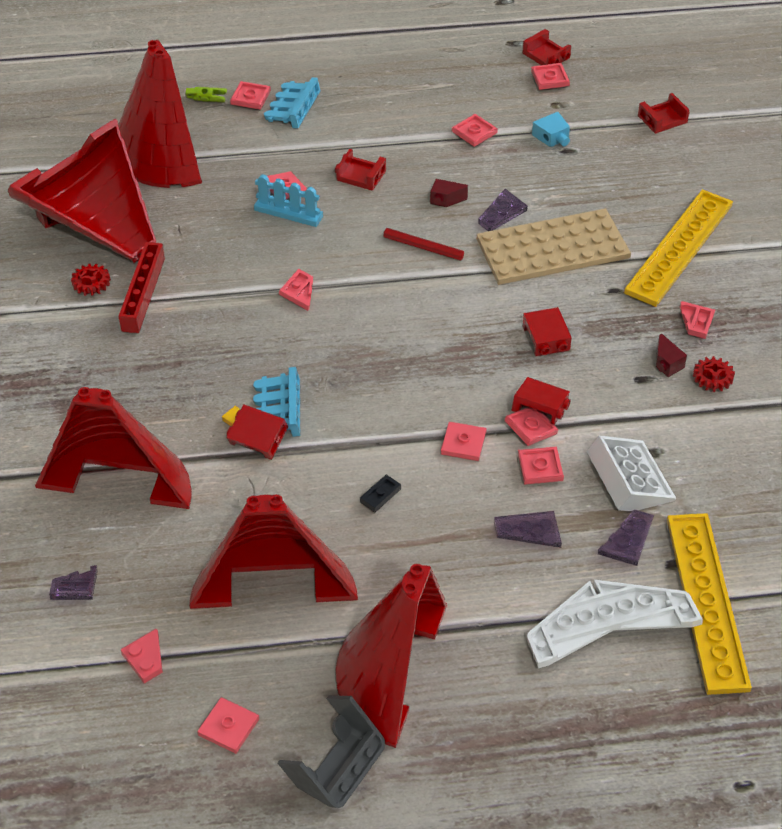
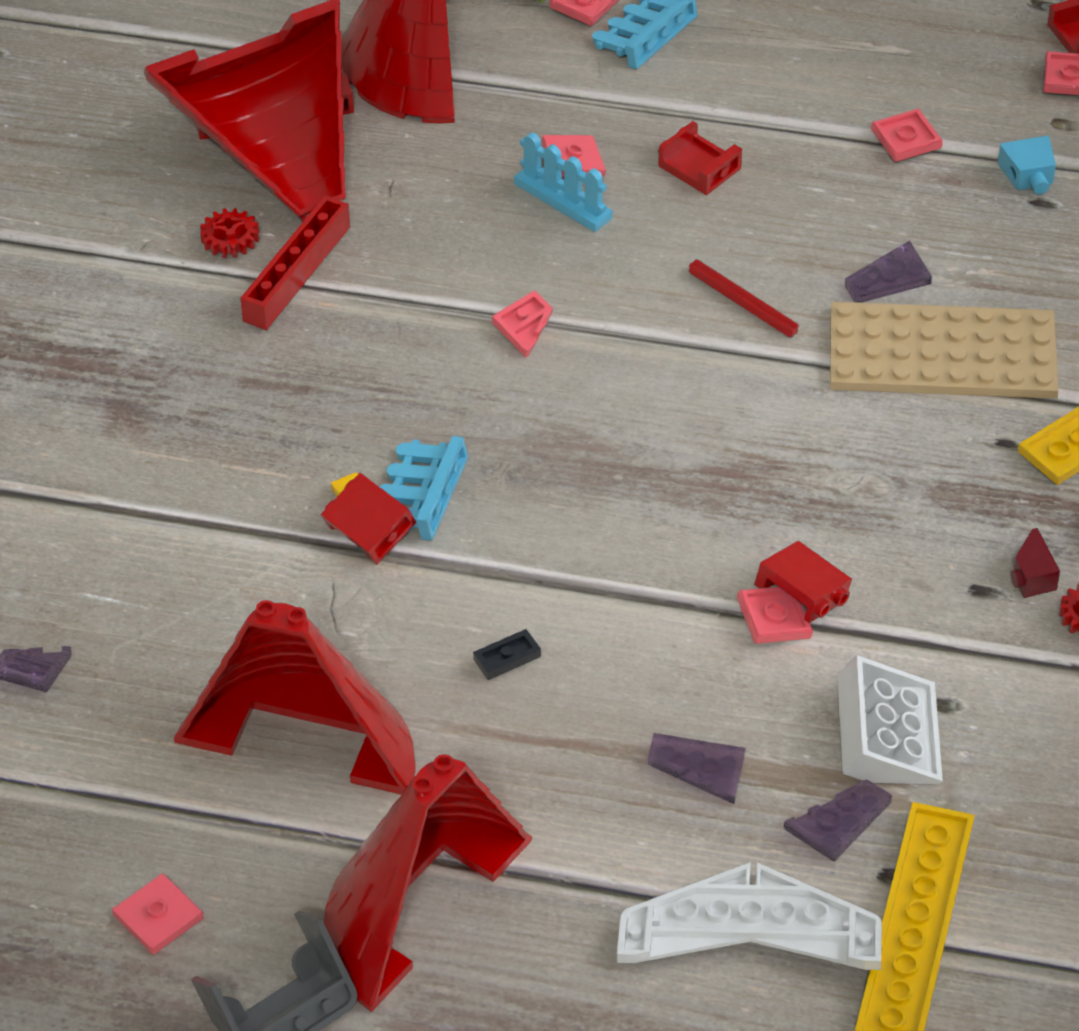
camera: 20 degrees right, 0 degrees up
red cone [35,387,192,509] -> none
coral wing [121,629,163,684] -> none
dark red slope [430,179,468,207] -> none
coral plate [441,422,487,461] -> none
coral plate [518,446,564,485] -> none
red panel [522,307,572,356] -> none

